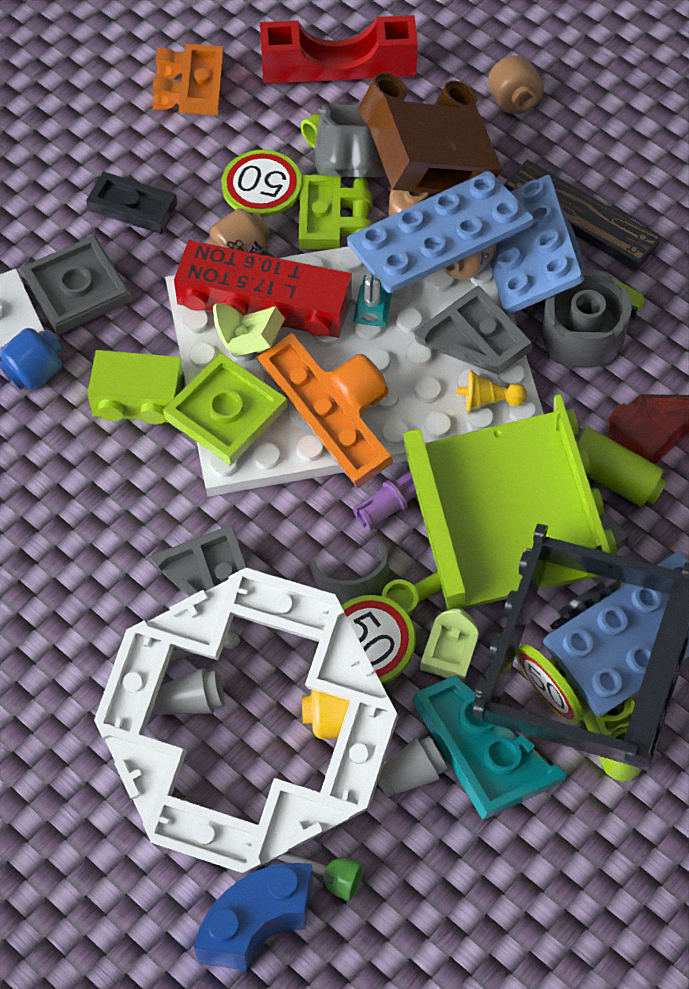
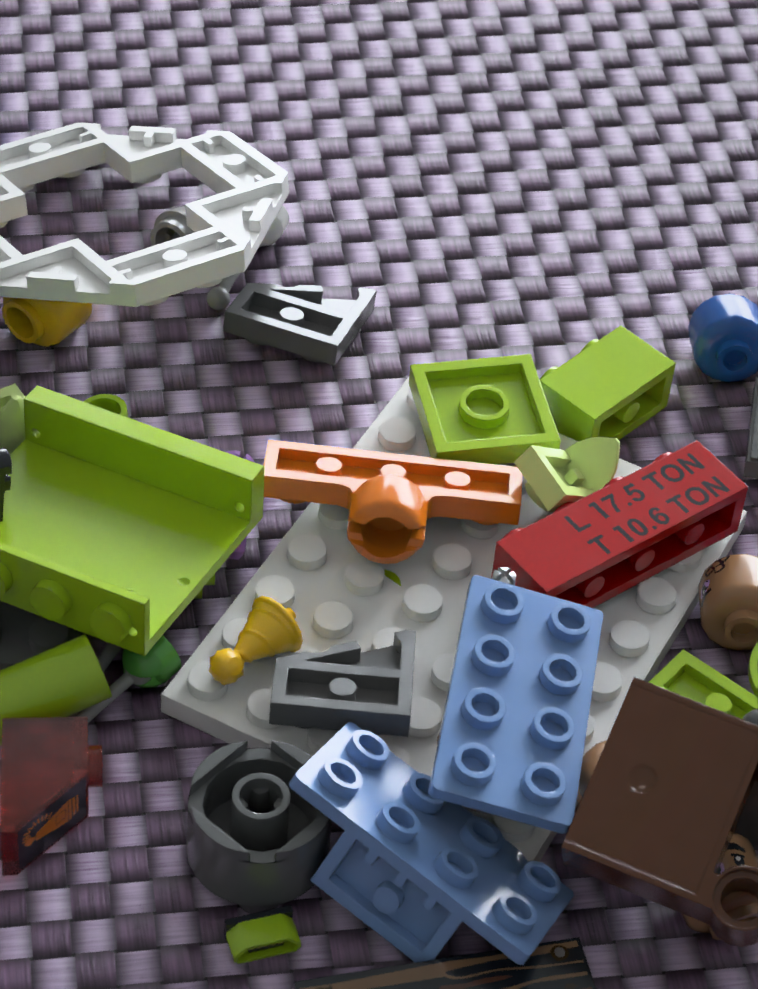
camera: 125 degrees right, 15 degrees down
dark grey helmet [309,542,390,606] -> none
piece [341,595,416,684] -> none

